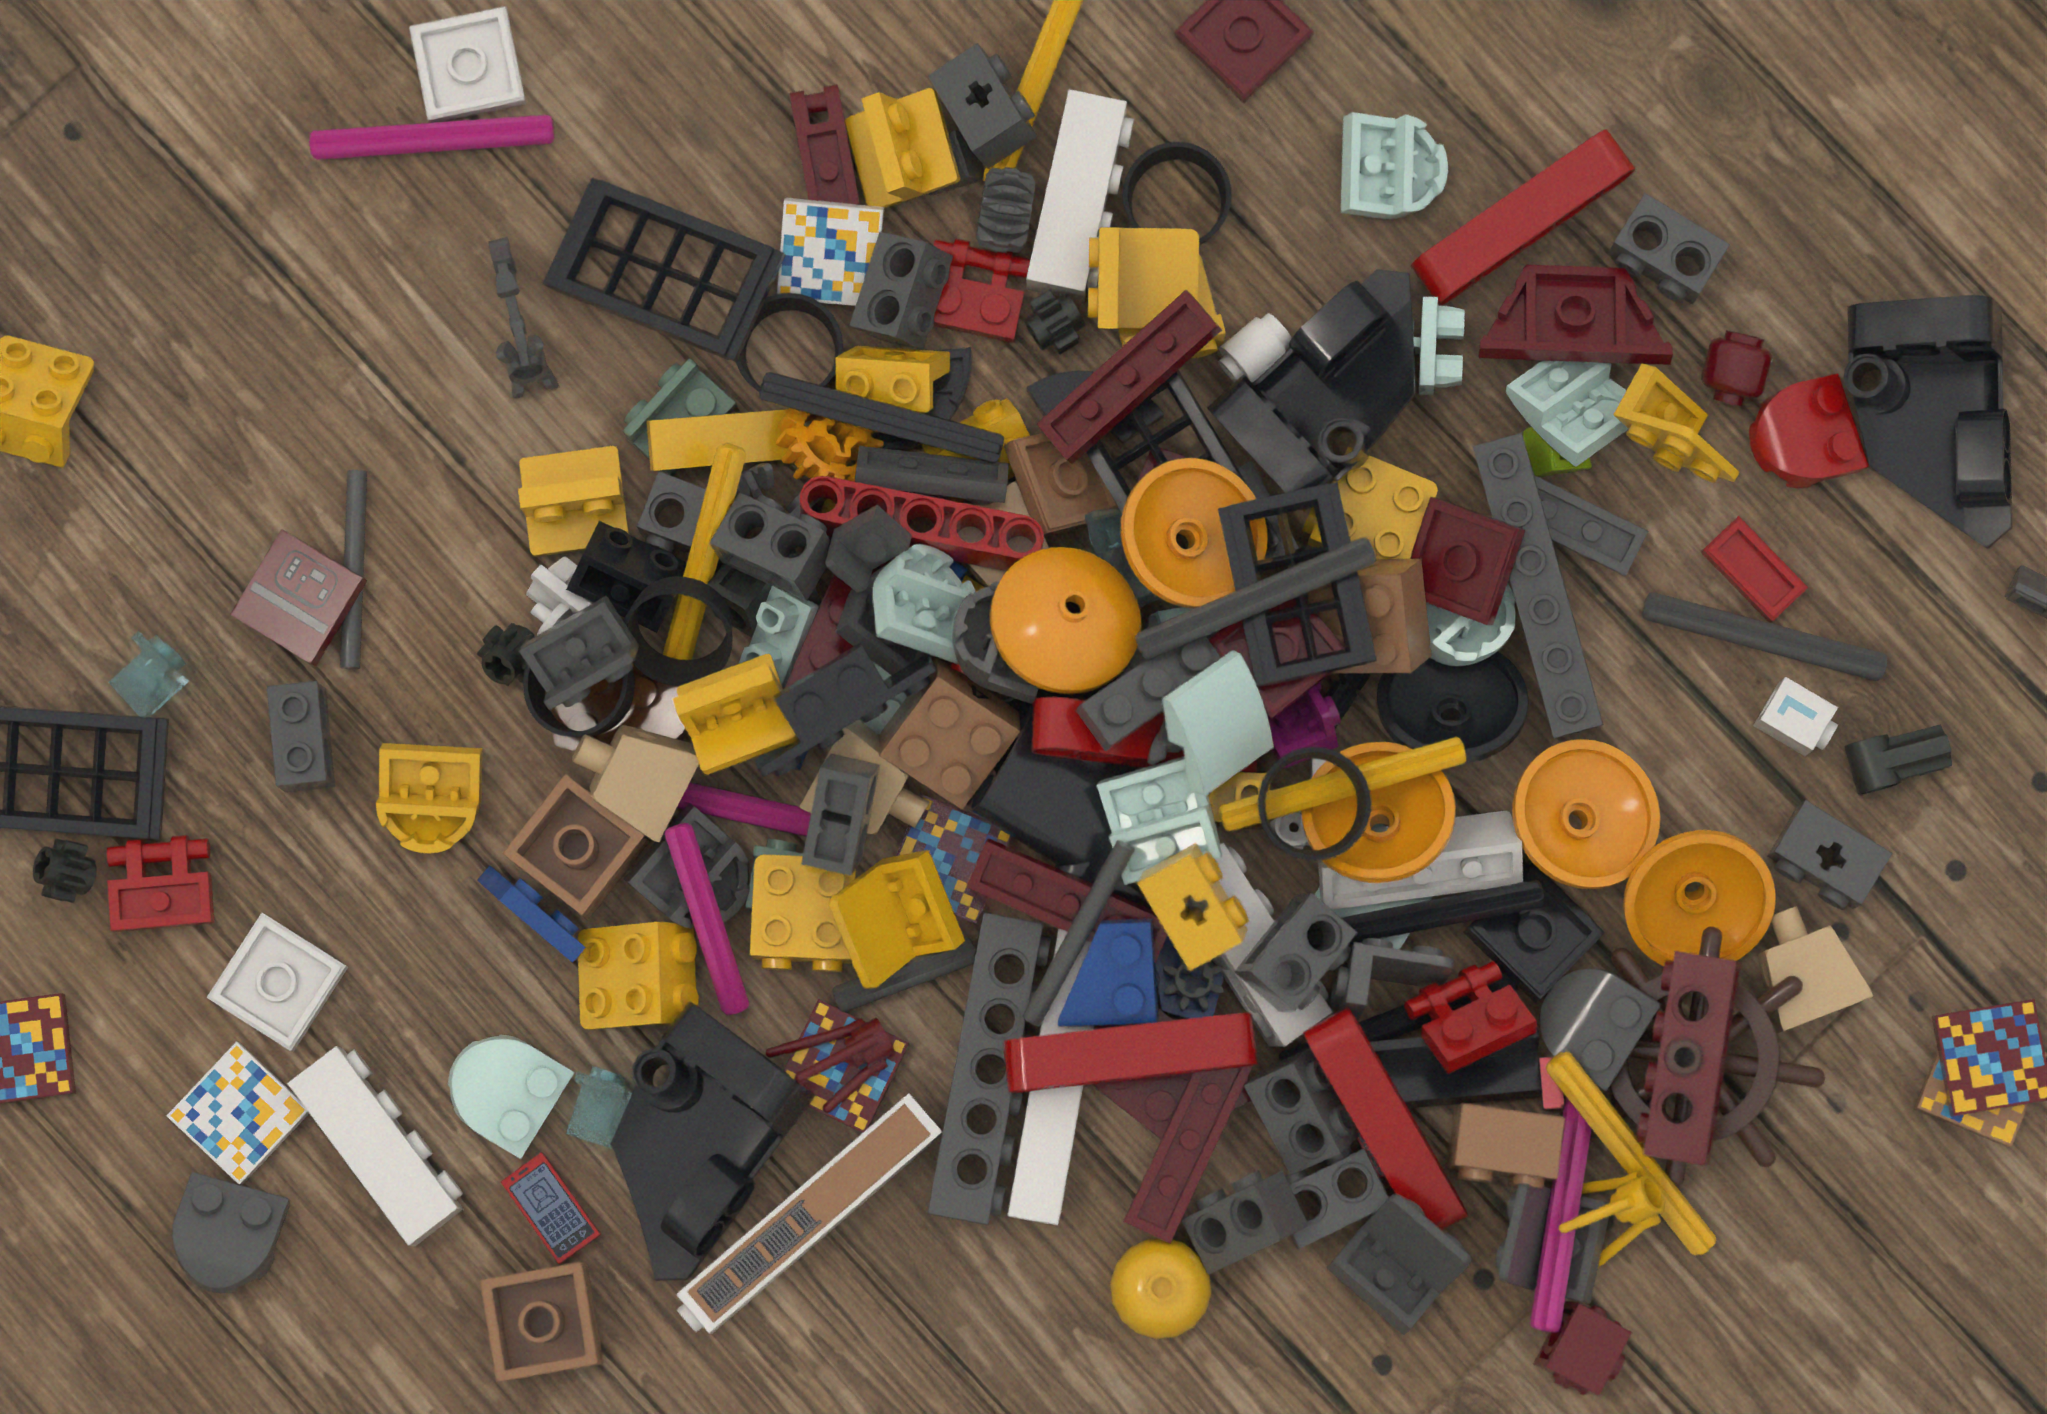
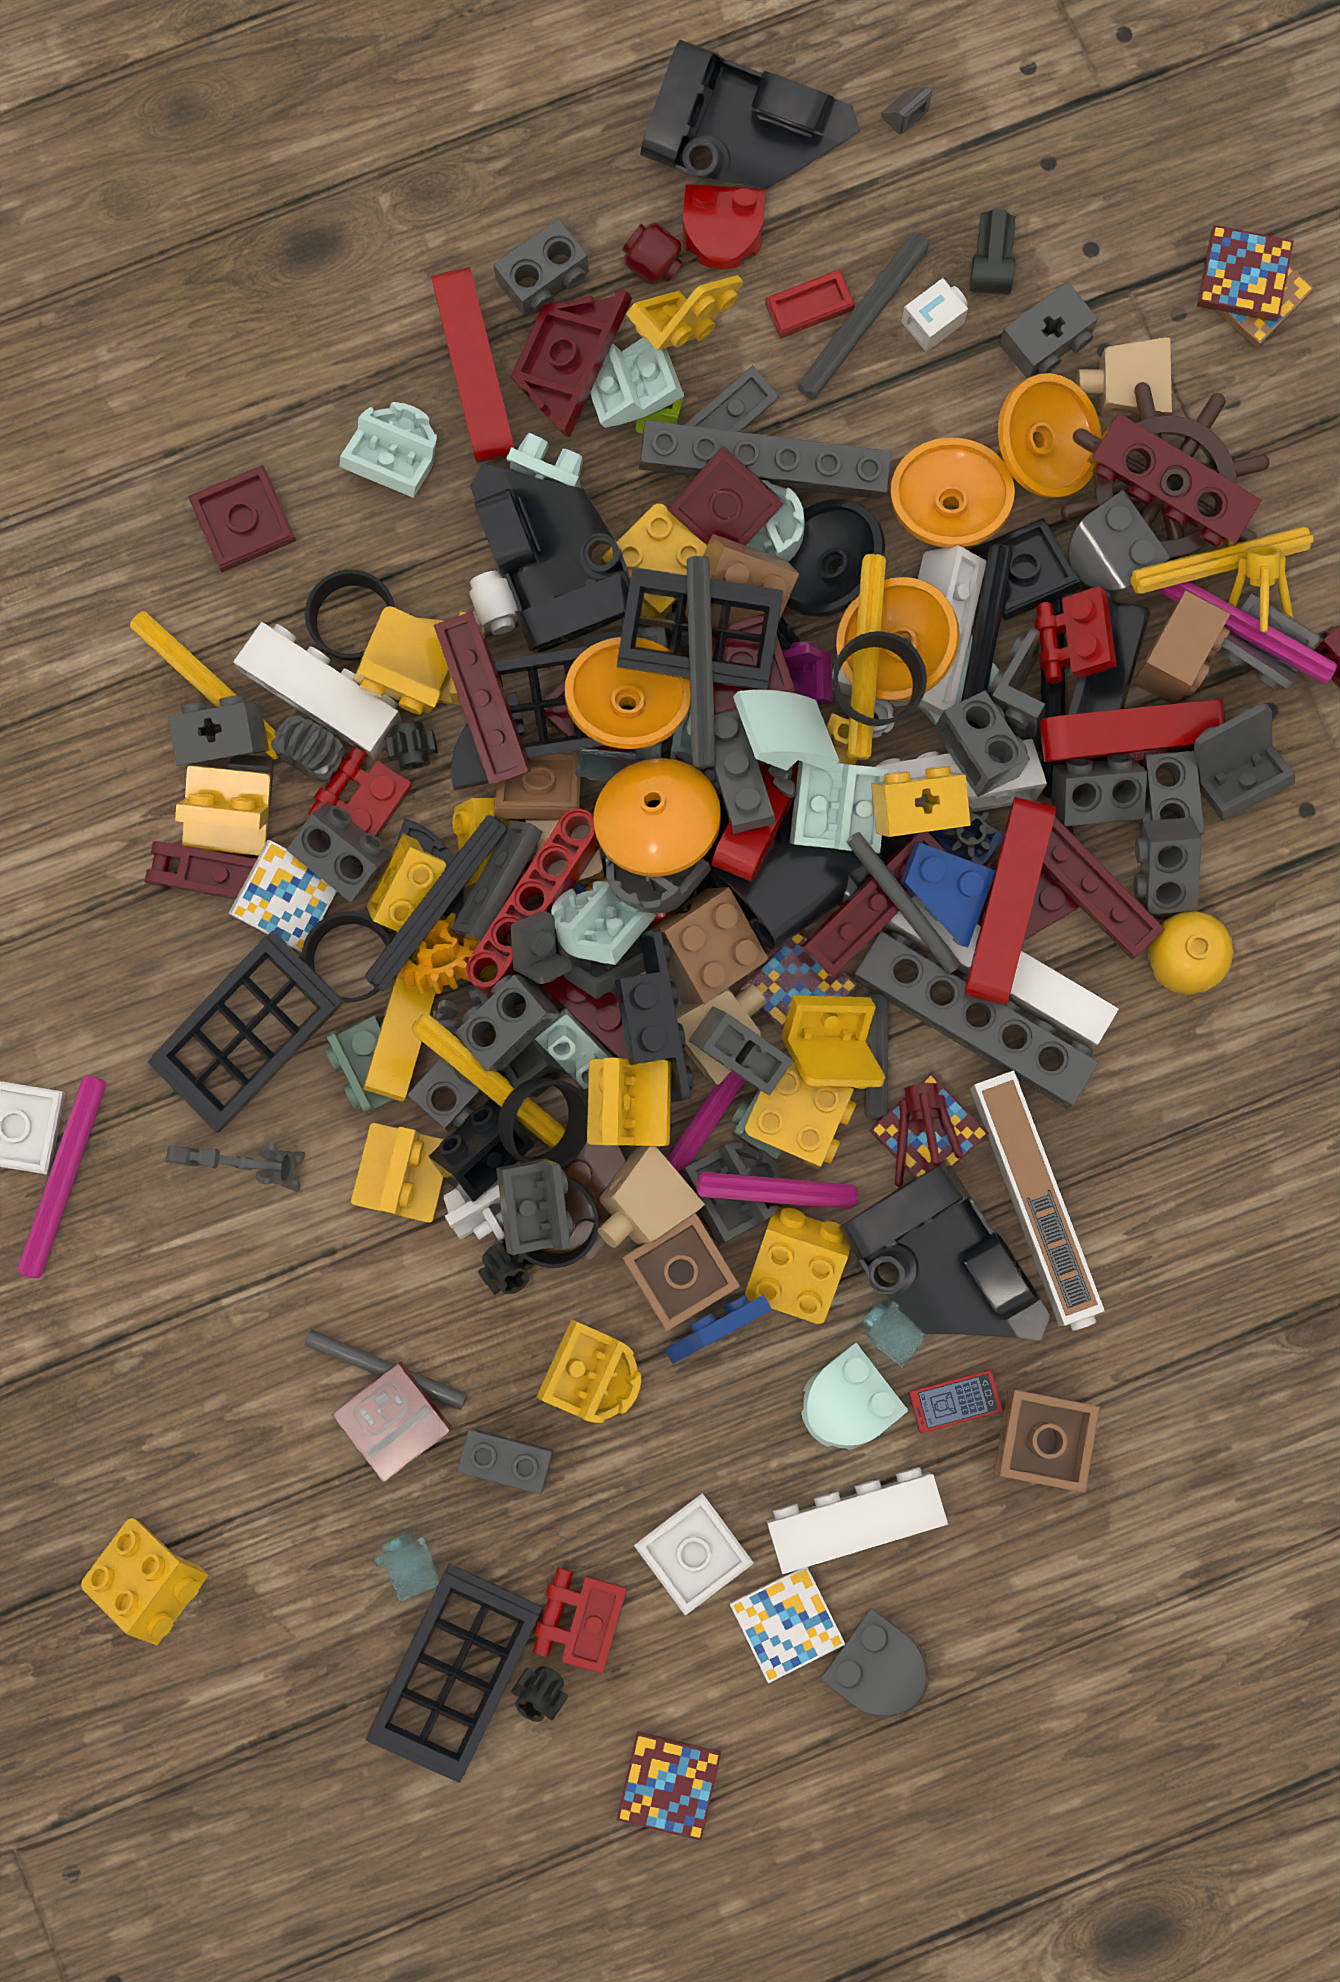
camera: 70 degrees left, 0 degrees up
coral tile [1539,1057,1564,1111] -> none

